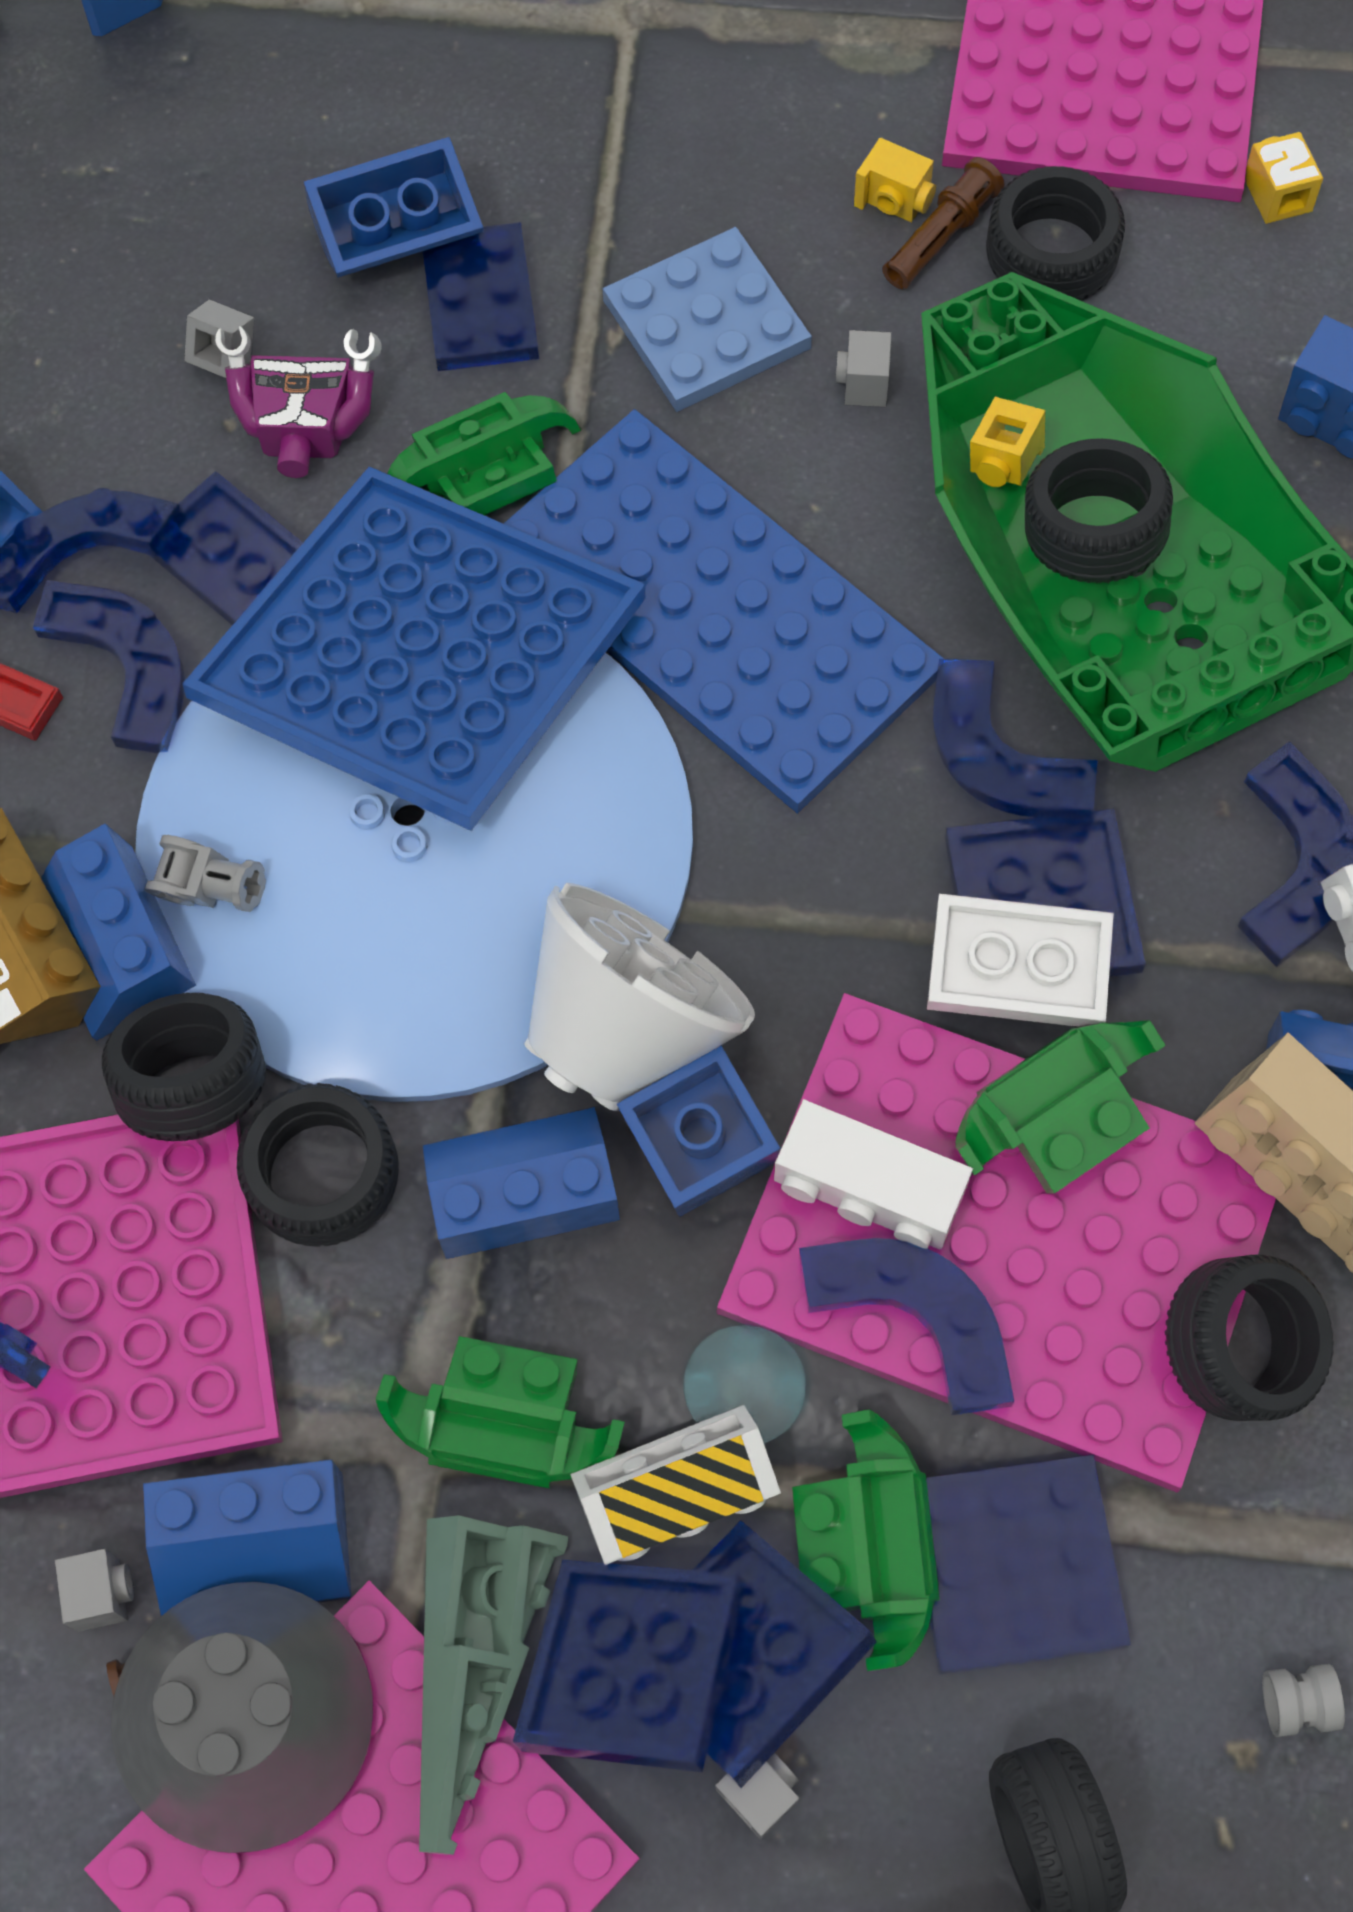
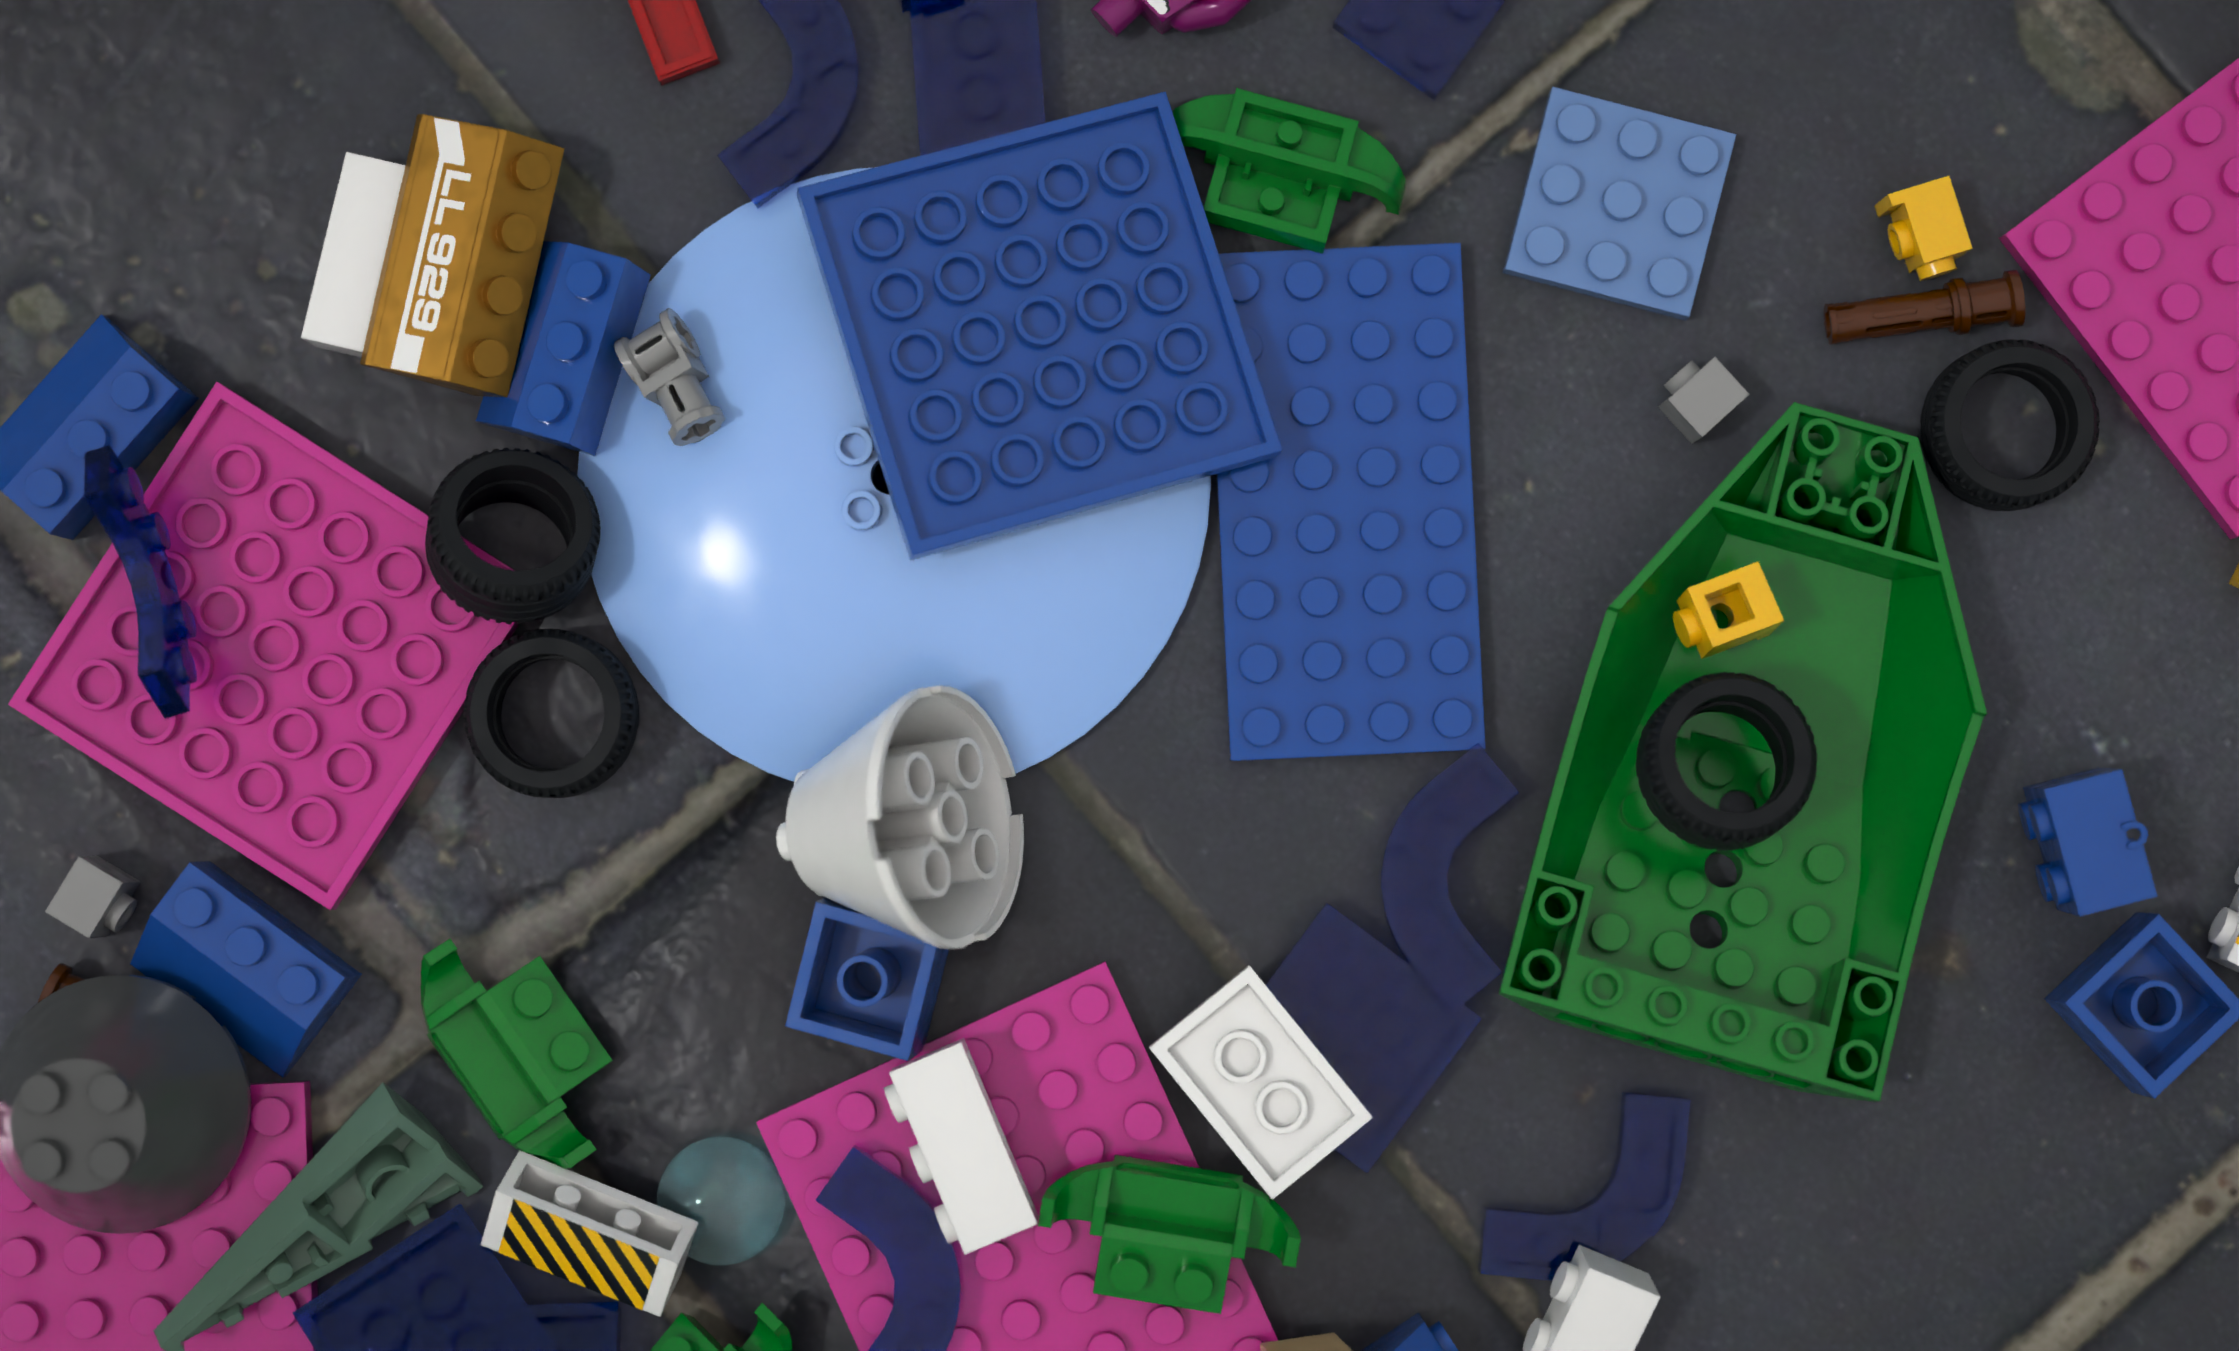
camera: 40 degrees right, 20 degrees up
blue slope [423,1107,620,1259] -> none

